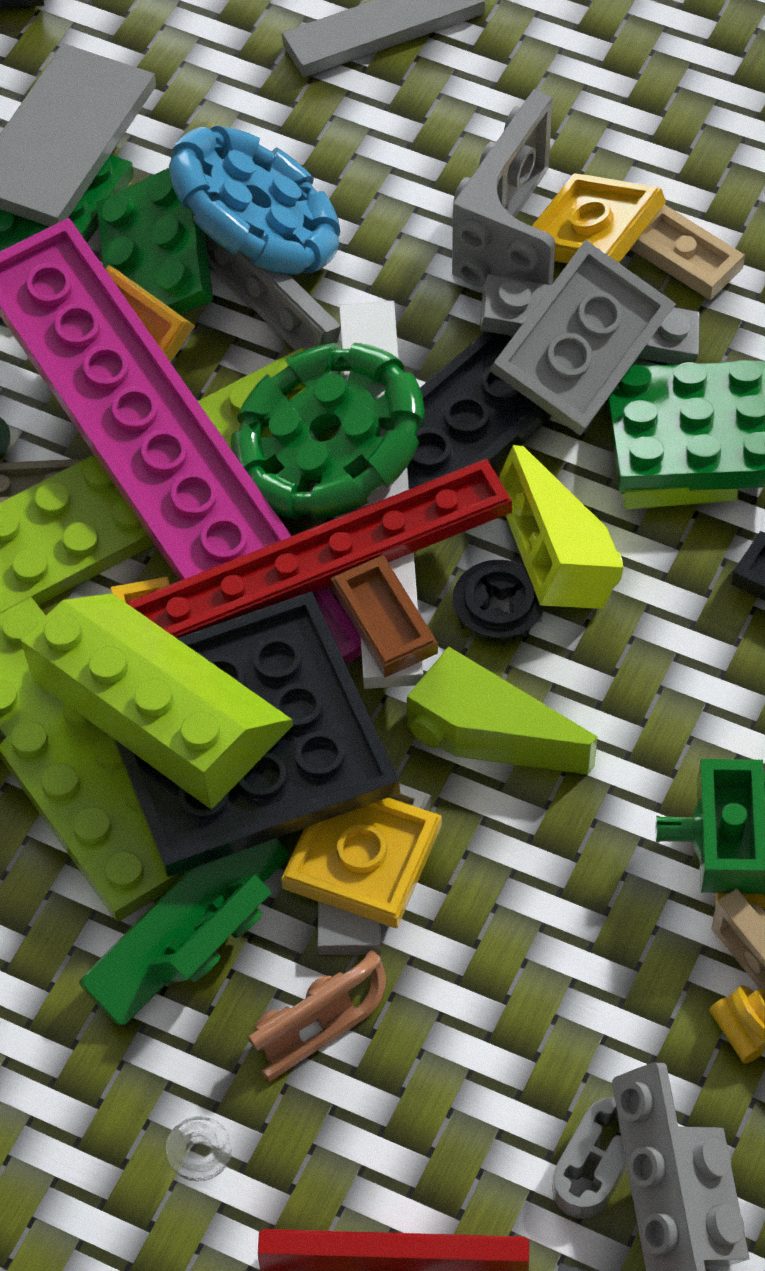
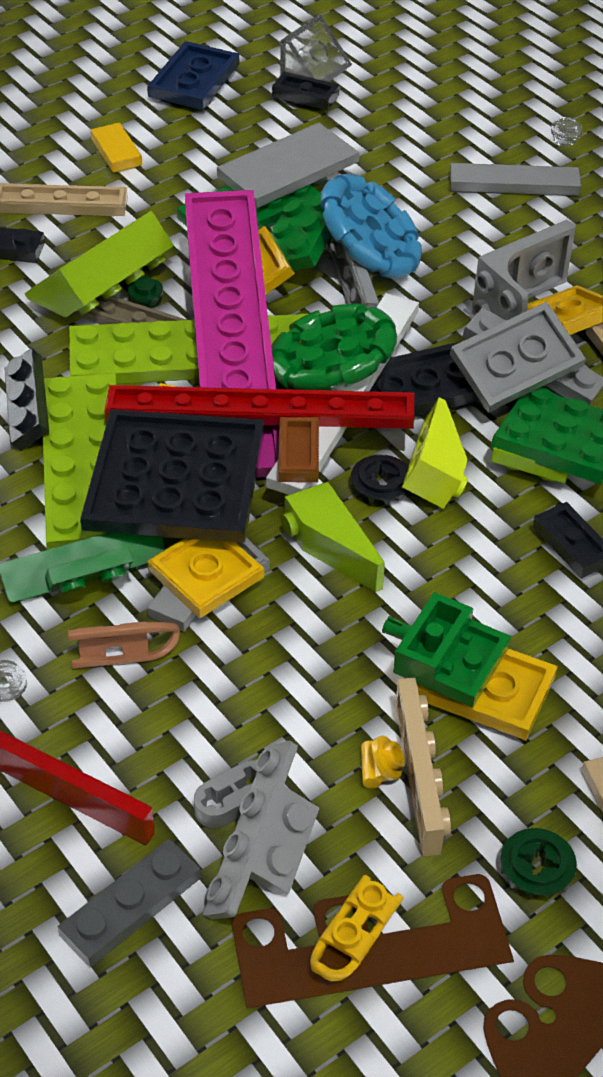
camera: 25 degrees right, 10 degrees down
lime slope [21,593,293,810] -> none

